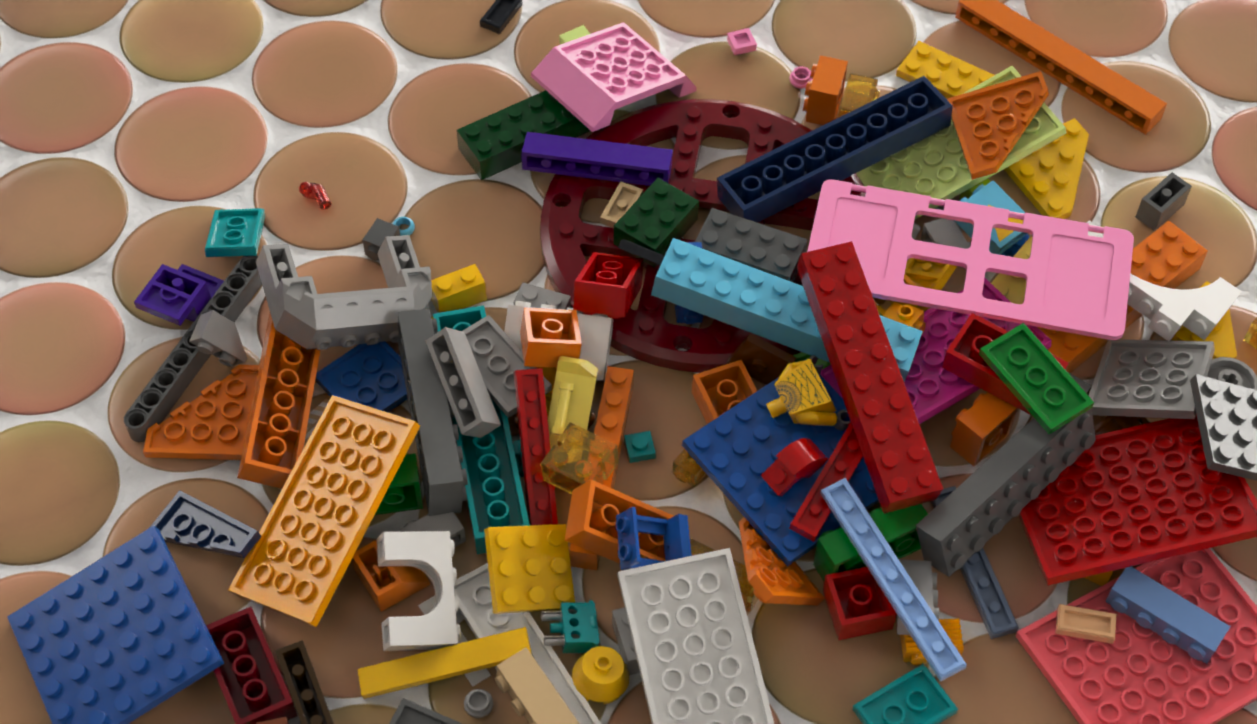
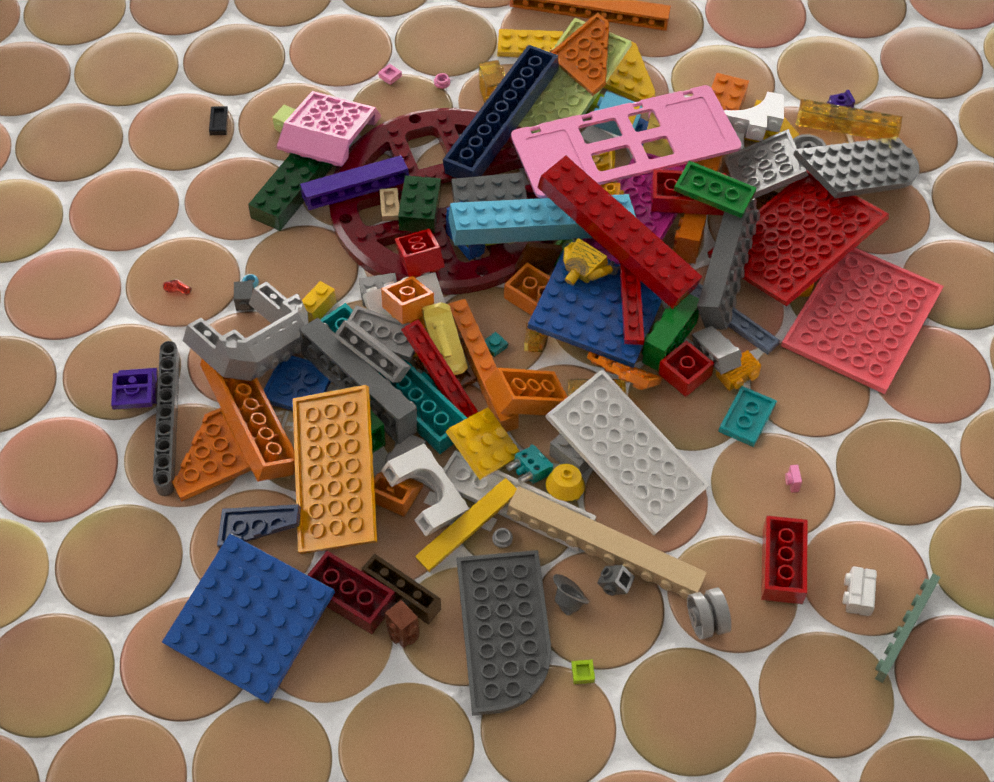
camera: 30 degrees left, 0 degrees up
light grey slope [189,310,247,367] -> none
teal tile [205,208,265,257] -> none
clear yellow piece [541,422,619,494] -> none
blue panel [616,507,692,570] -> none
black tile [618,239,665,266] -> none
red brick [760,438,828,496] -> none
orange brick [803,55,848,125] -> none
light blue tile [821,478,967,682] -> none
light nougat tile [1055,604,1117,644] -> none
medium blue brick [1105,566,1231,664] -> none
dark grey brick [1135,172,1192,231] -> none

